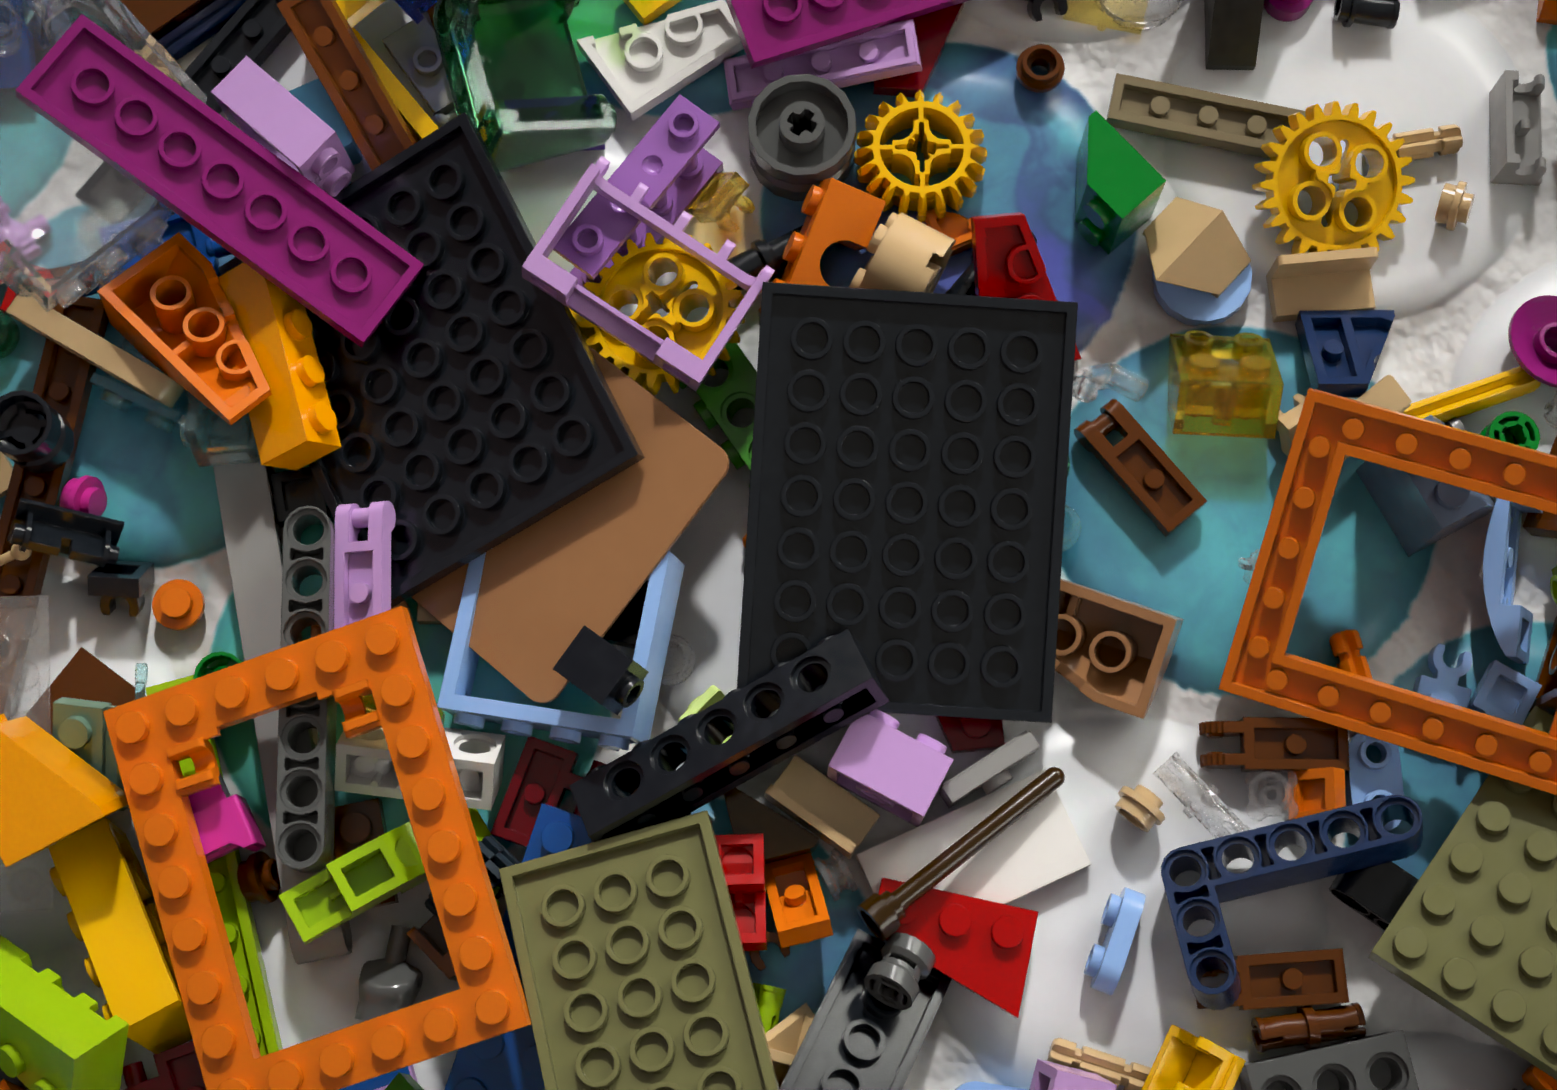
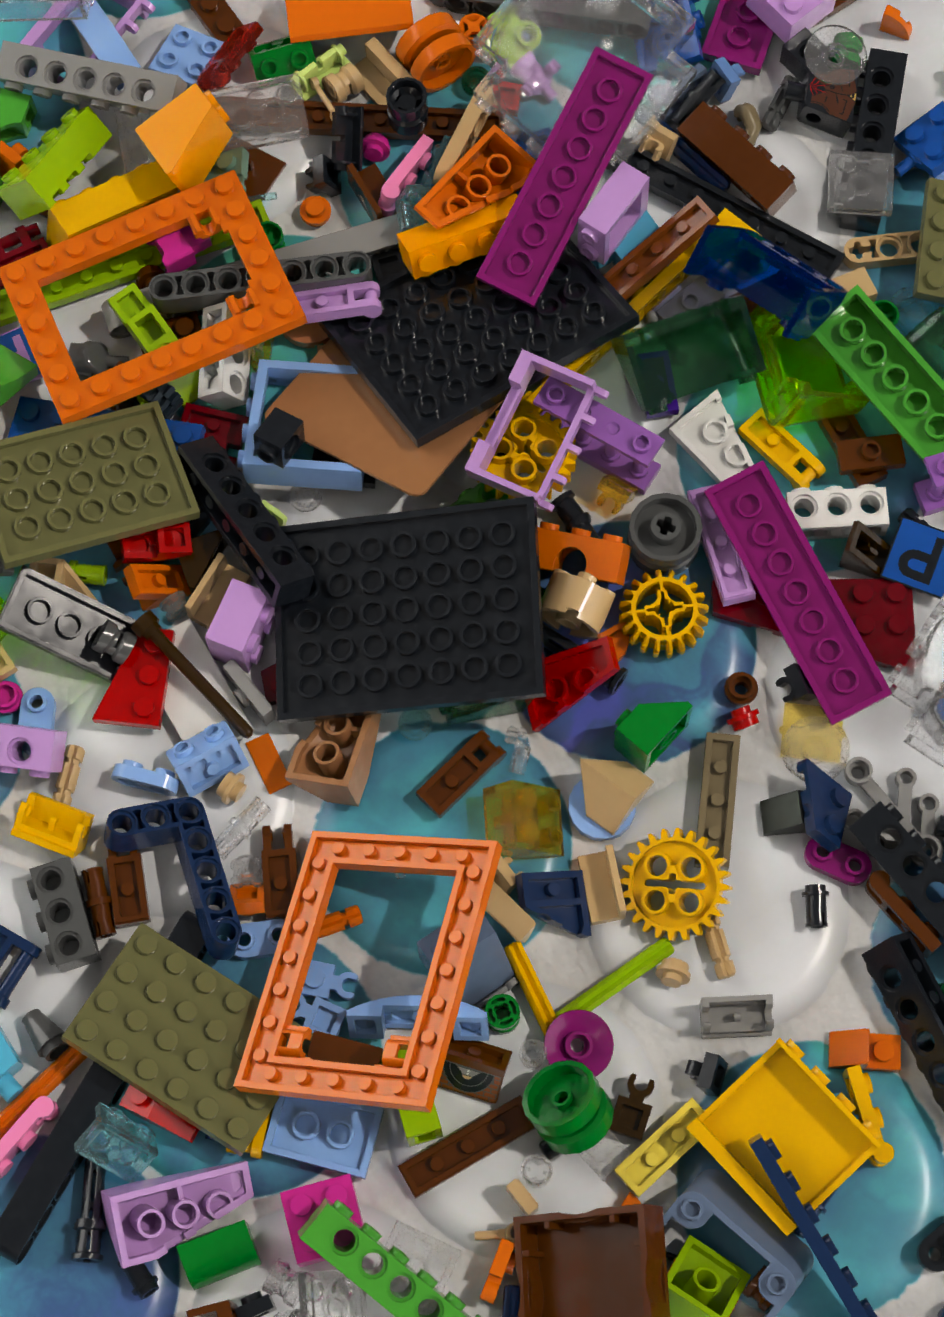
camera: 85 degrees right, 5 degrees down
none -> light blue bracket [166,721,250,797]
none -> orange sticker [245,733,292,794]
none -> reddish brown panel [346,163,405,221]
none -> bright pink plate [378,134,434,217]
none -> lime axle [555,937,675,1017]
none -> red plate [726,705,759,732]

